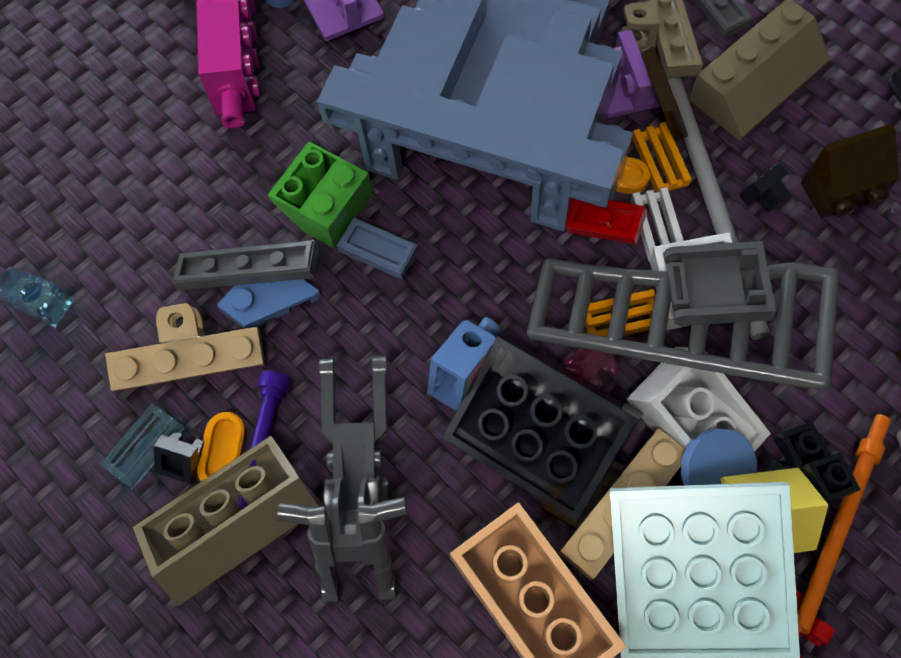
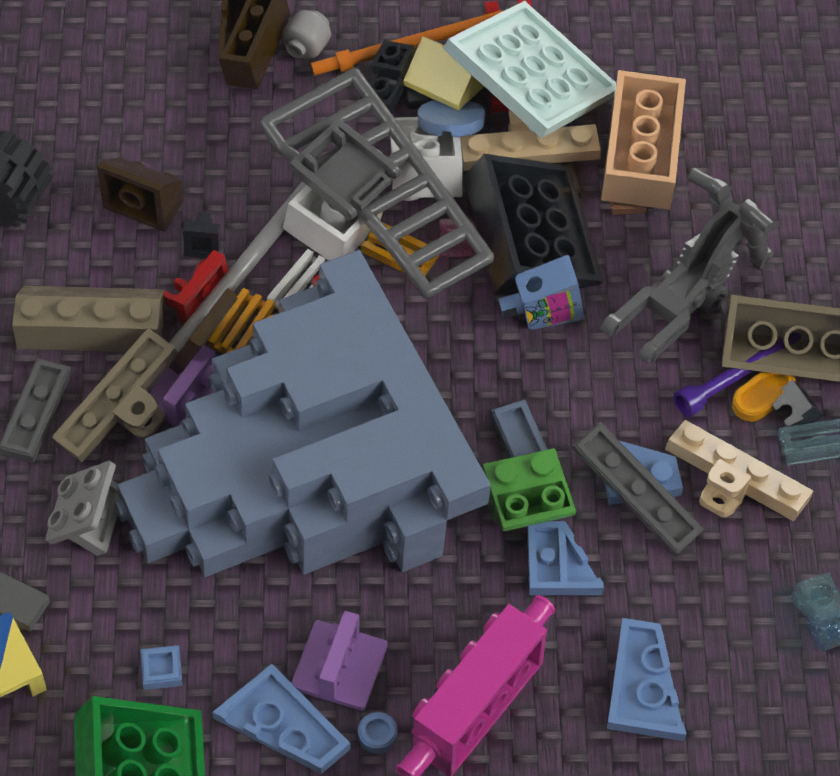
camera: 140 degrees left, 10 degrees down
none -> red plate [163,250,228,324]
none -> medium blue wing [527,521,604,595]
none -> medium blue wing [607,618,686,741]

